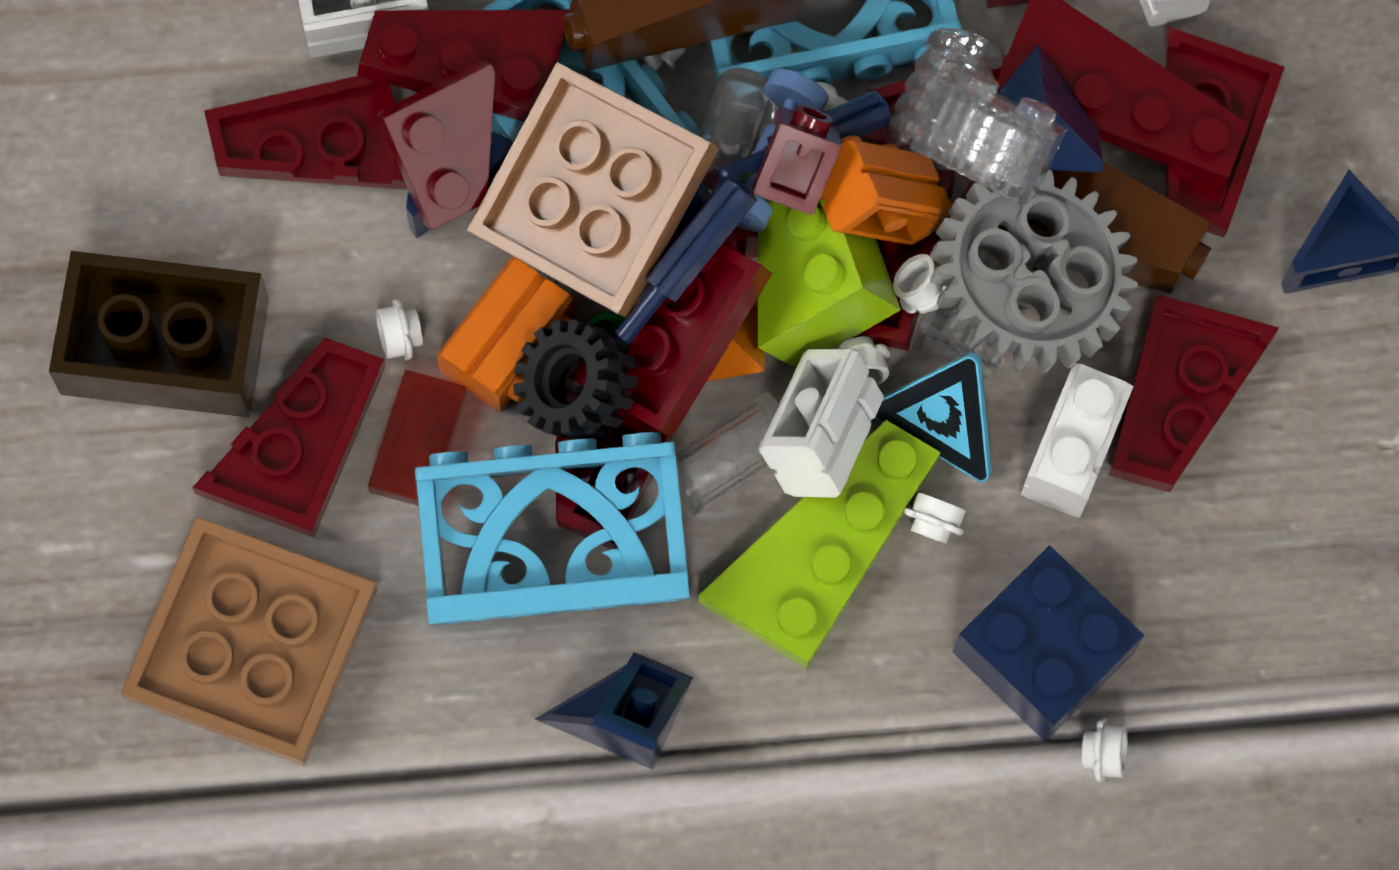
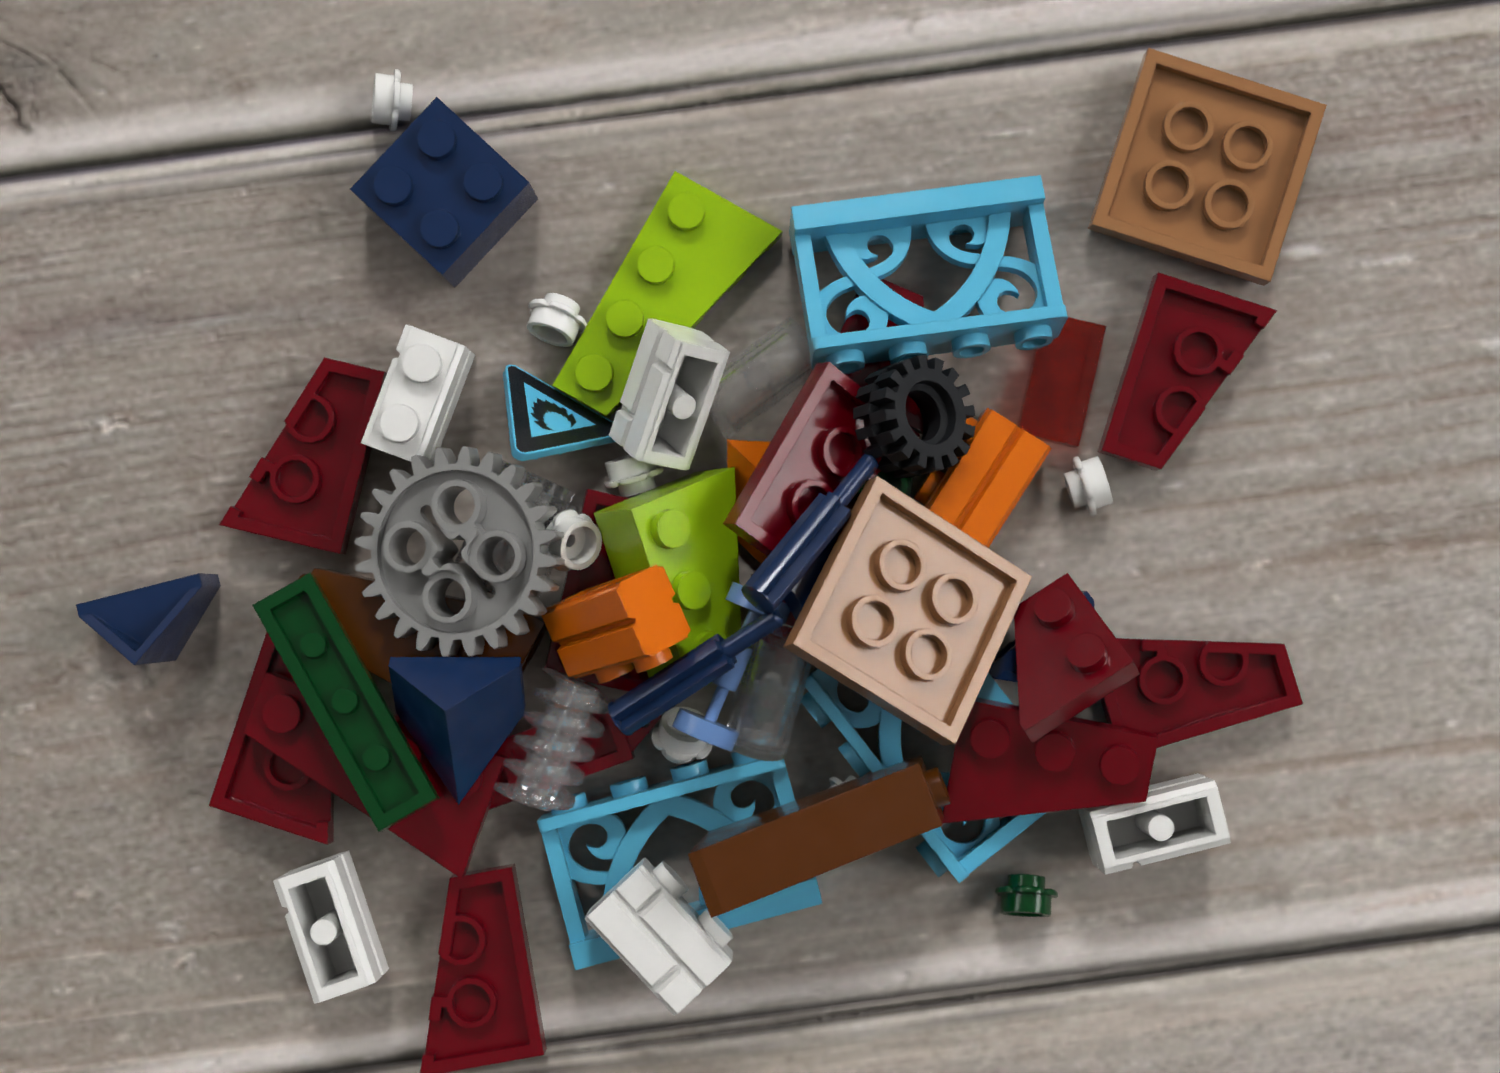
camera: 175 degrees left, 15 degrees up
dark brown brick [49,251,269,418] -> none
dark blue slope [535,652,693,770] -> none
bracket [752,105,842,215] -> none
clear brick [910,69,1068,205] -> none
none -> dark green plate [252,573,440,832]

